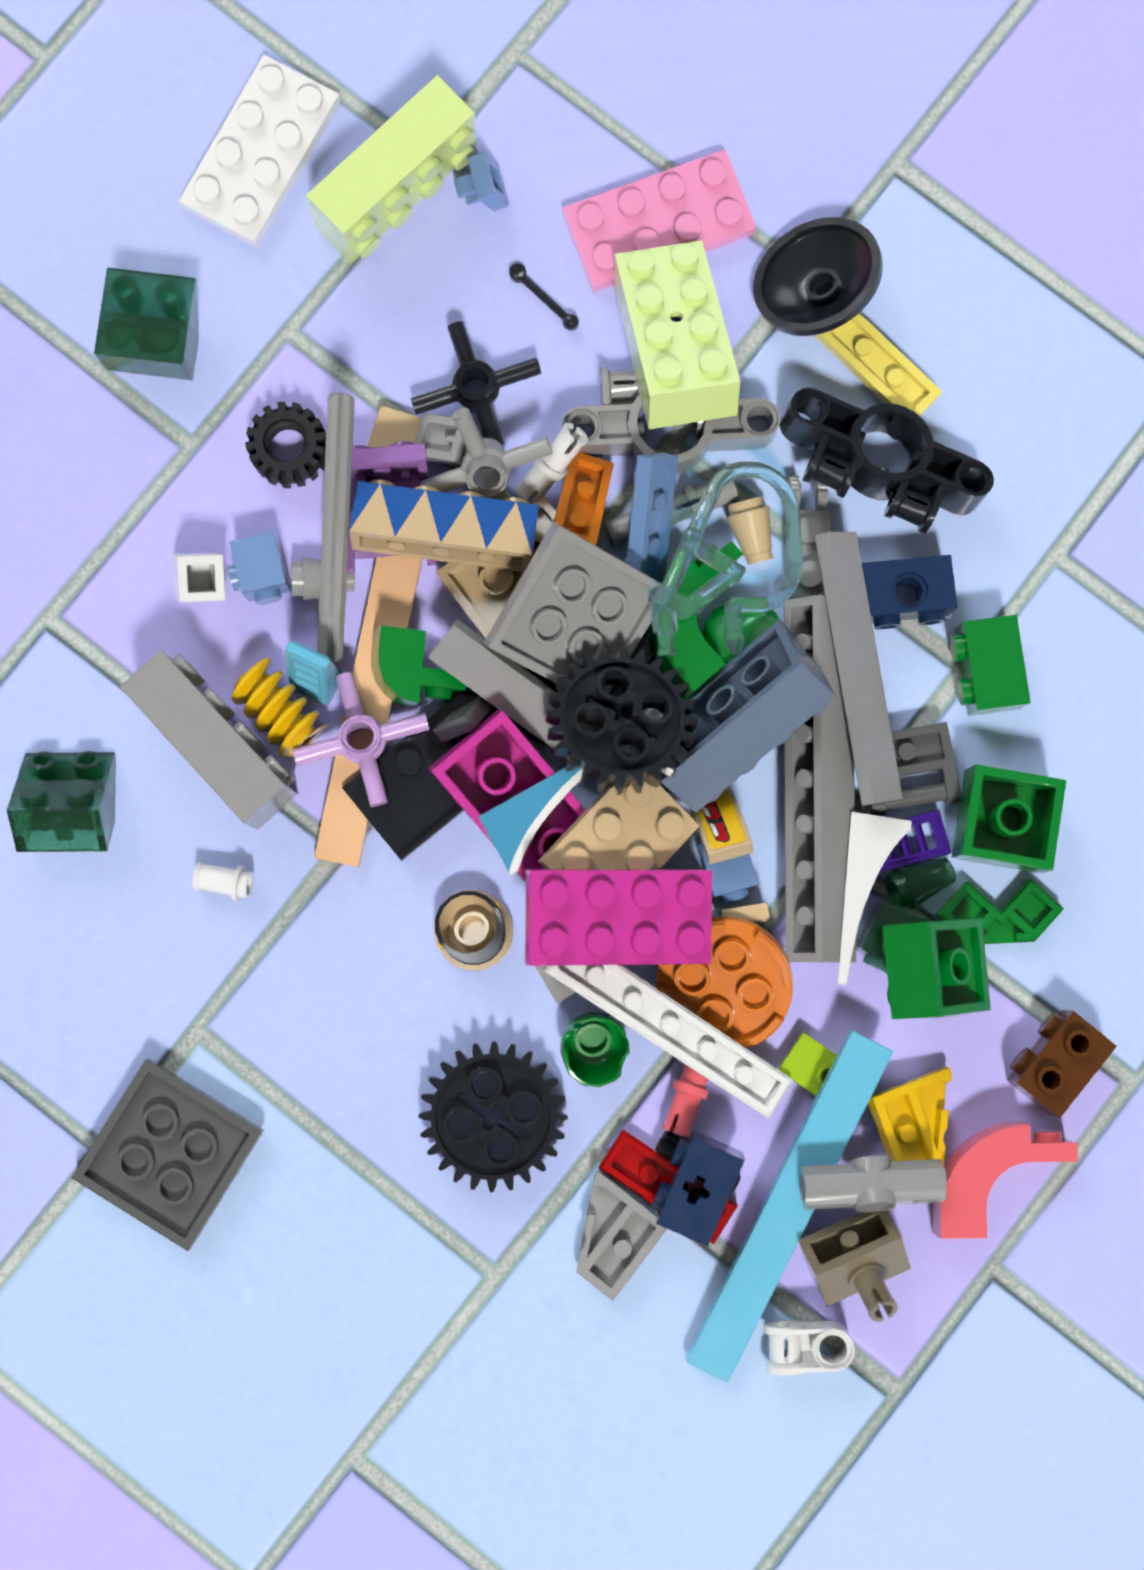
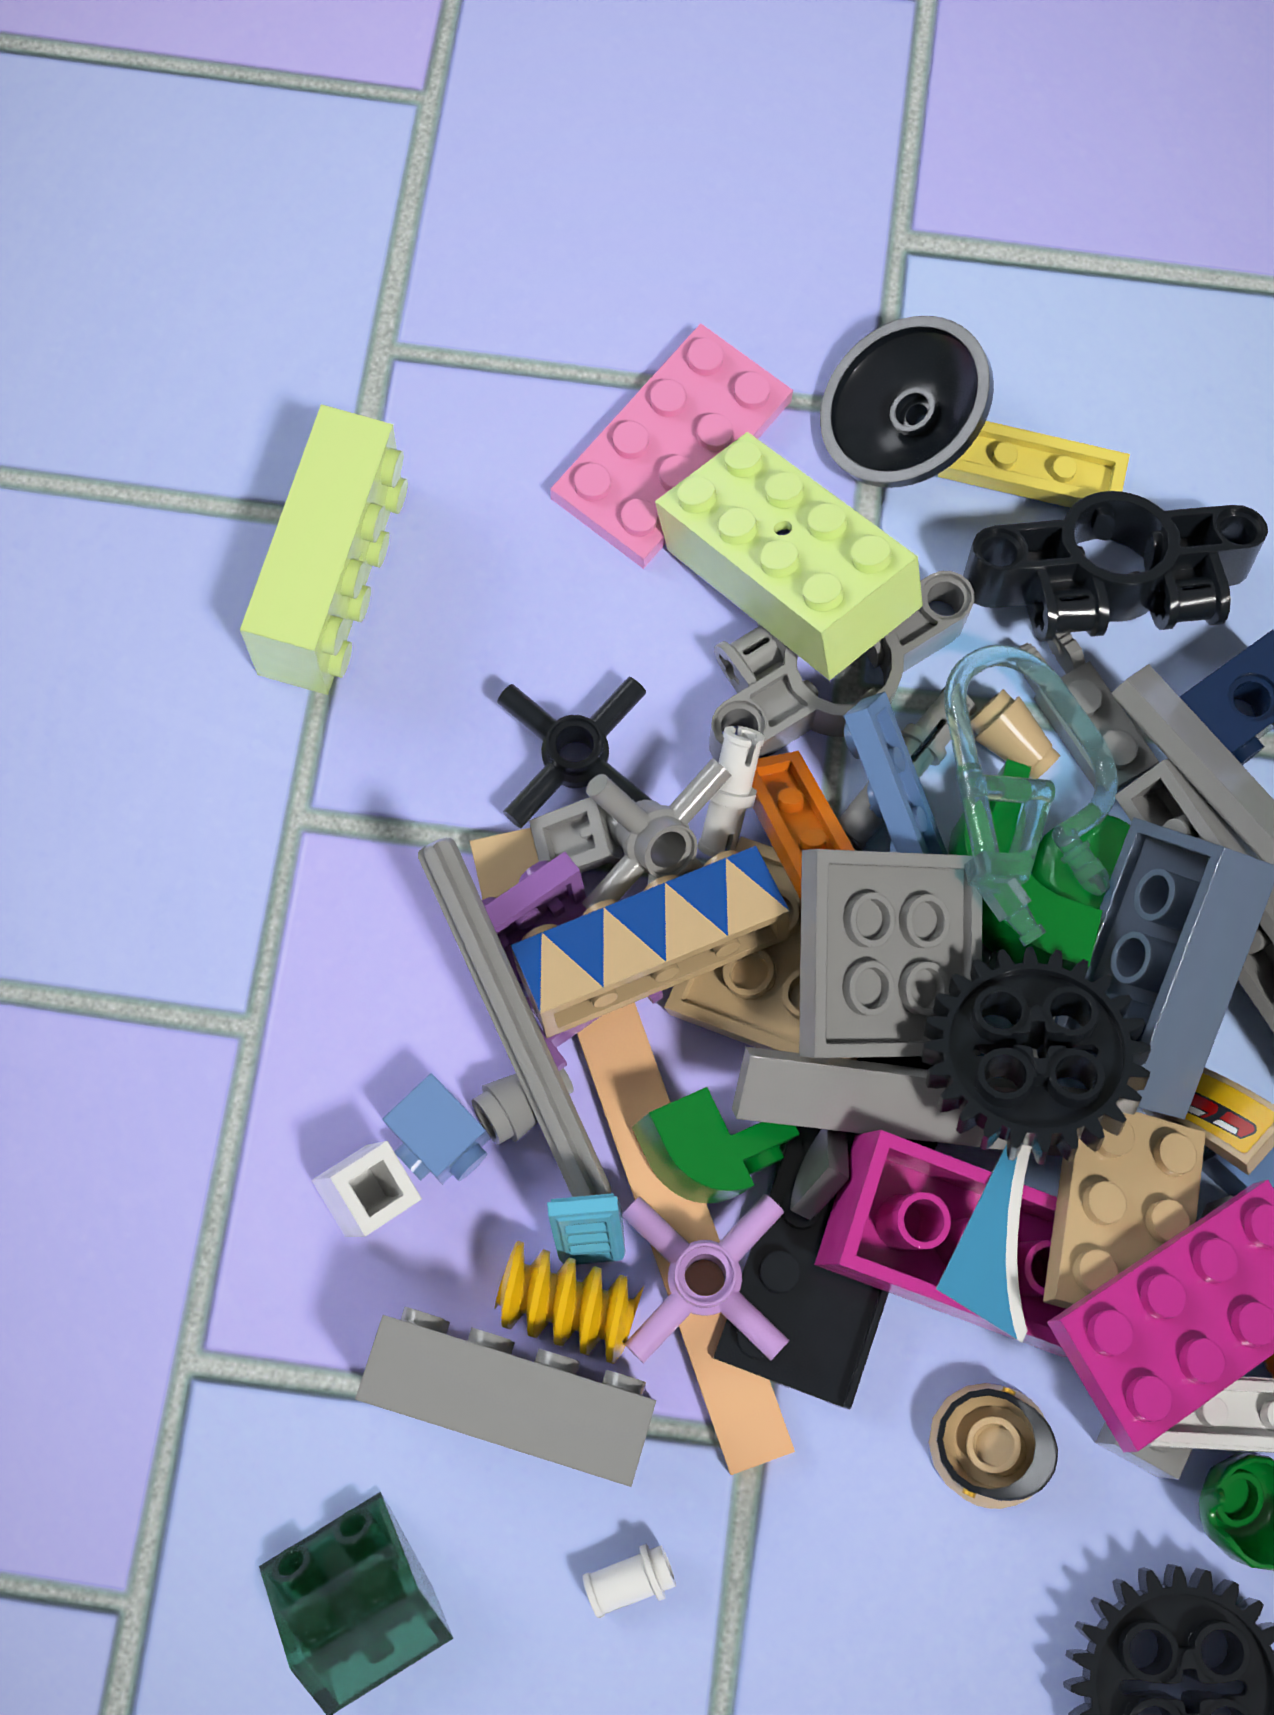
camera: 30 degrees left, 10 degrees down
clear green slope [94,267,199,381] -> none
white plate [178,54,341,248] -> none
black tyre [245,401,326,489] -> none
medium blue tile [454,152,510,212] -> none
black hinge [509,263,579,331] -> none

